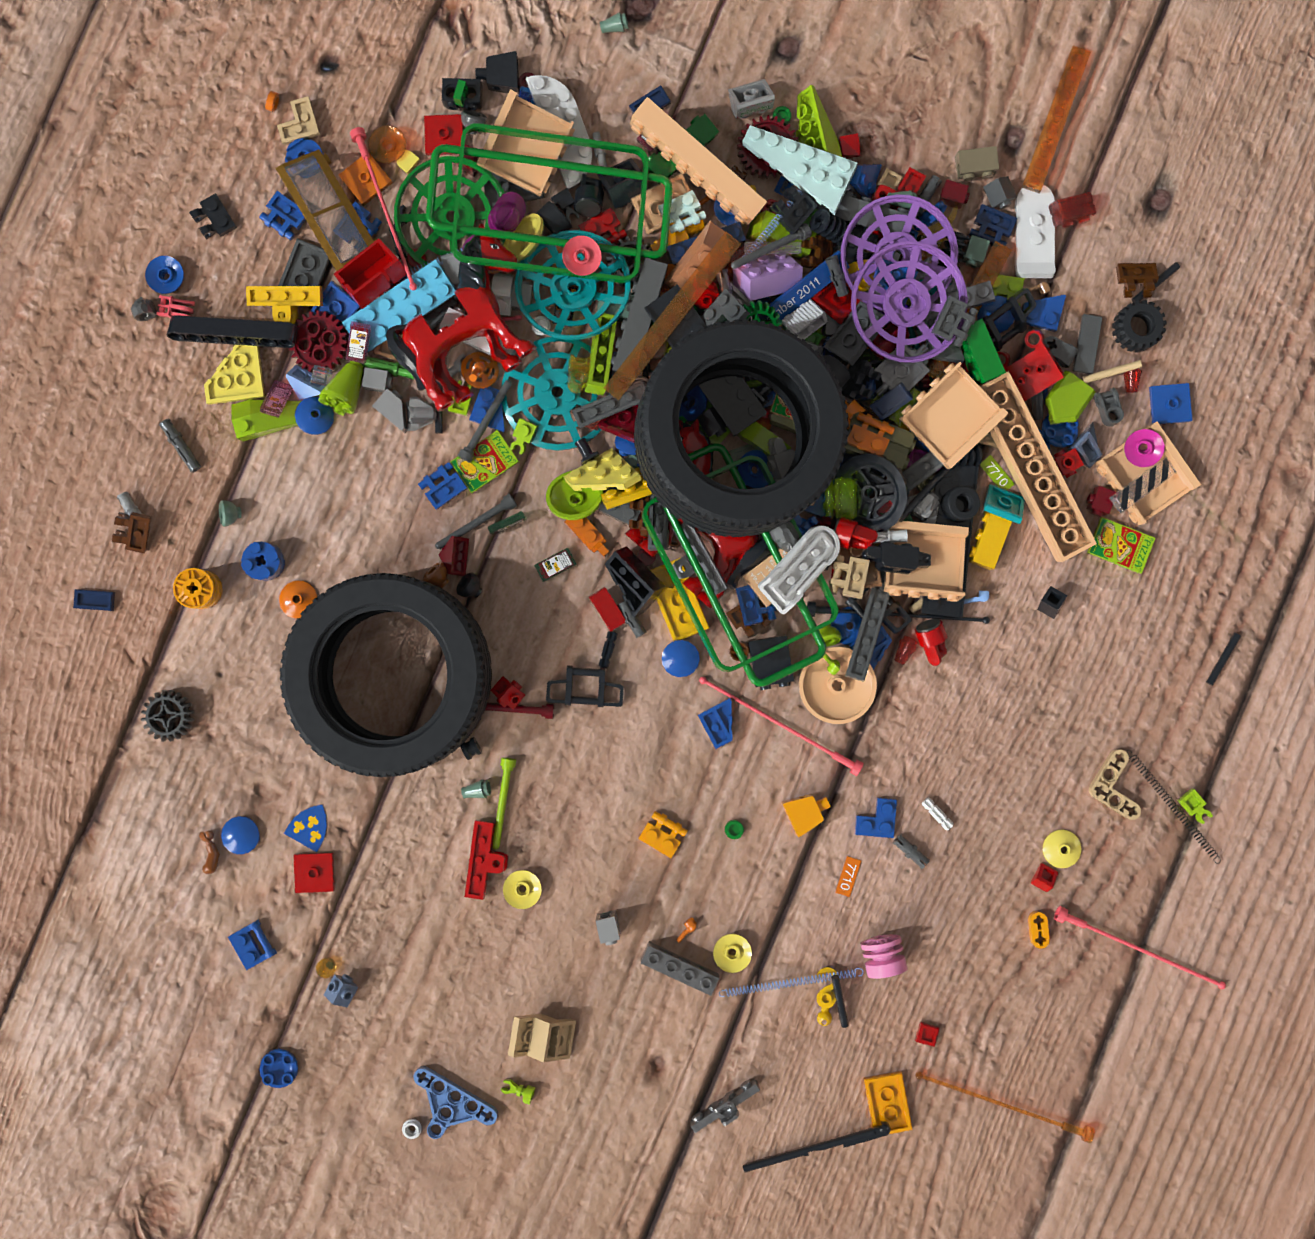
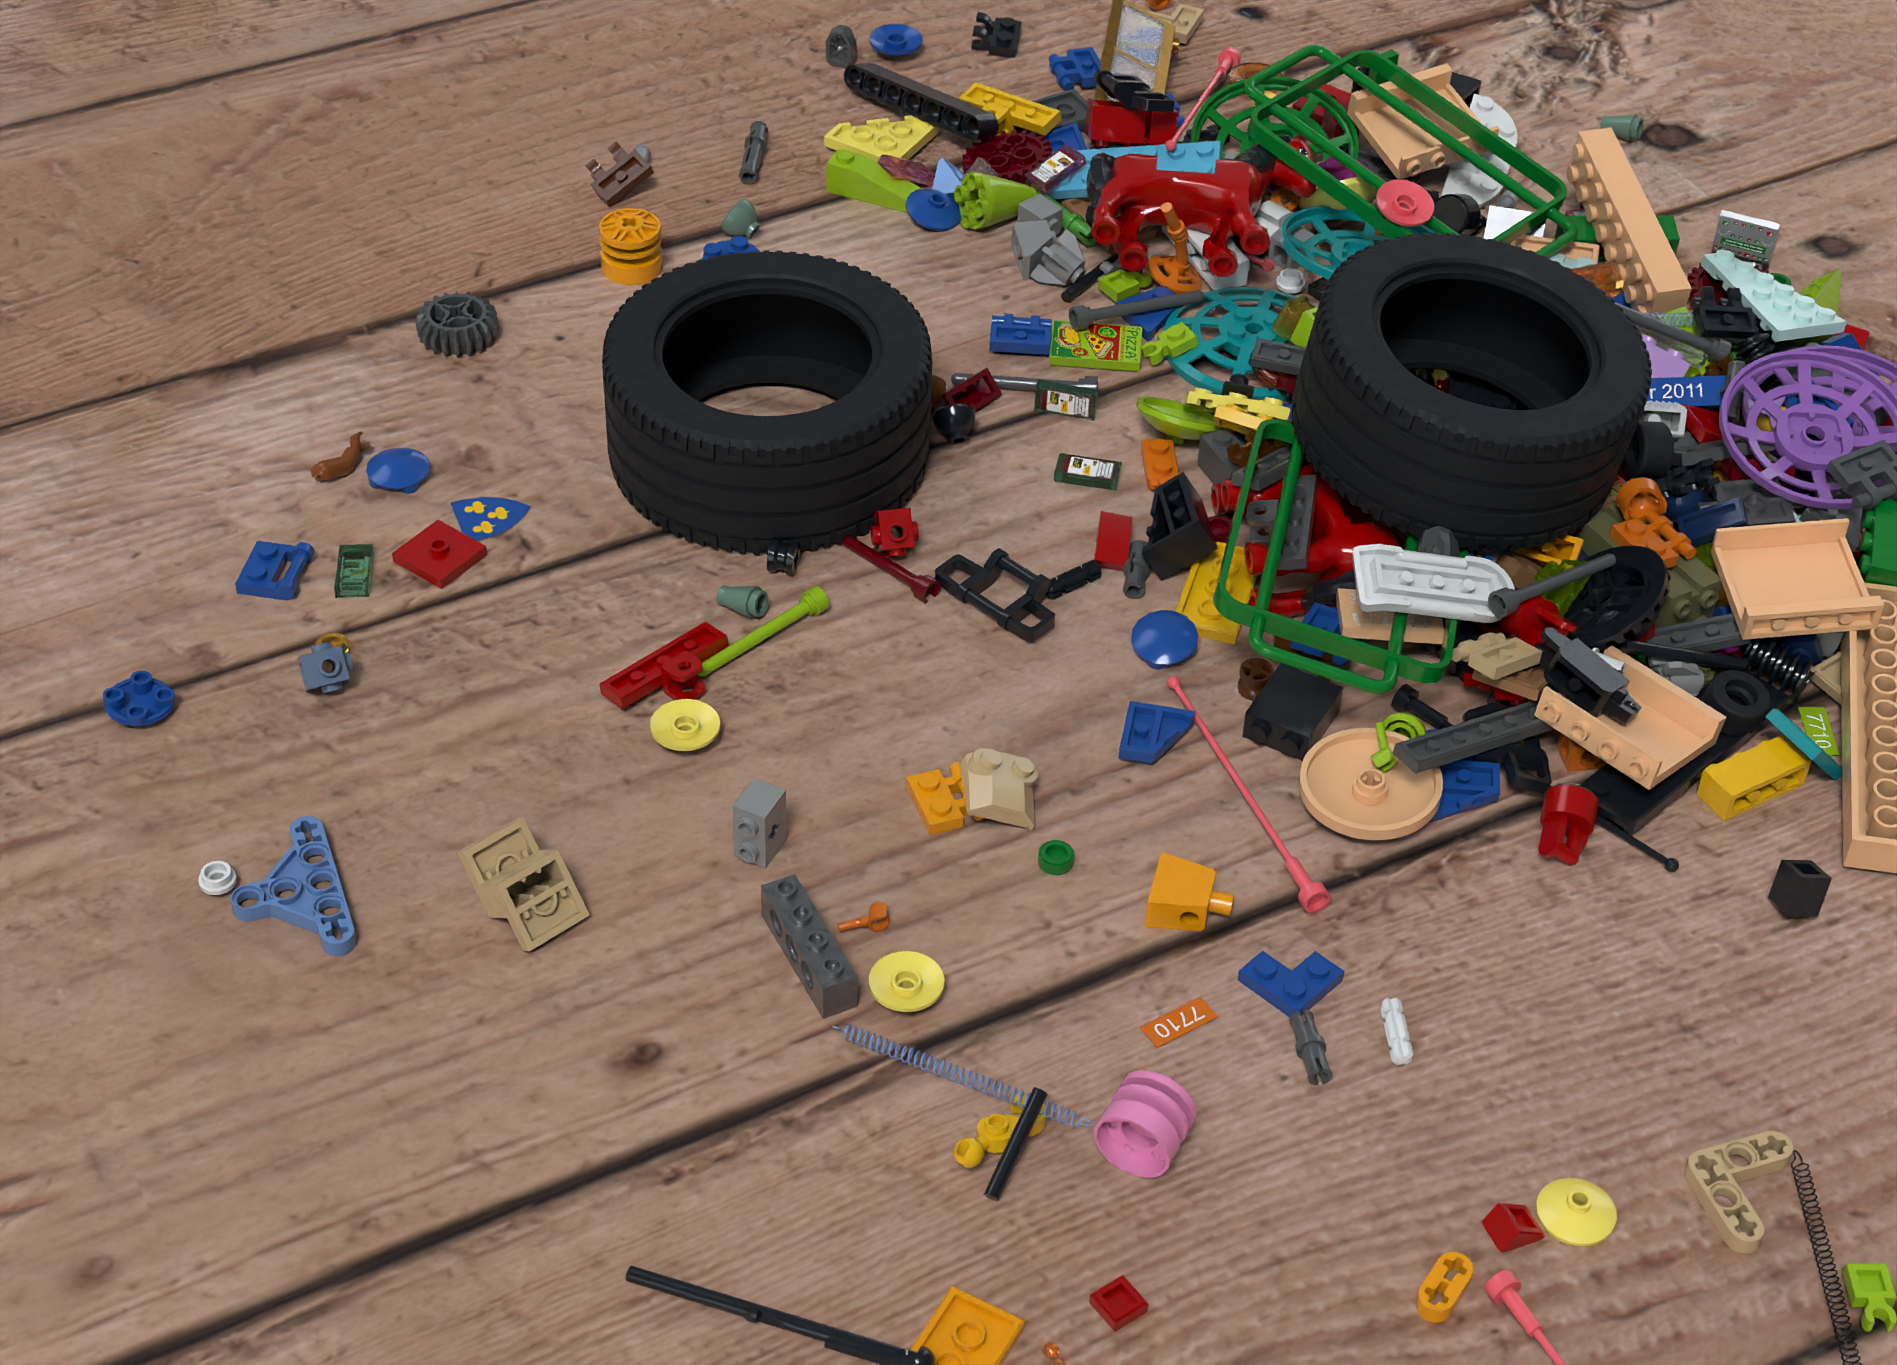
camera: 35 degrees right, 45 degrees down
dark blue tile [73,589,115,611] -> none
coral arm [156,295,195,318] -> none
orange plate [339,153,393,206] -> none
lime piece [501,1079,535,1105] -> none
flat silver plate [690,1079,760,1133] -> none
clear red cone [894,635,918,665] -> none
light blue hand [964,591,989,604] -> none
none -> clear green tile [334,544,374,598]
none -> tan slope [960,748,1038,831]
none -> black bar [1094,69,1175,112]
none -> dark grey piece [1488,554,1616,618]

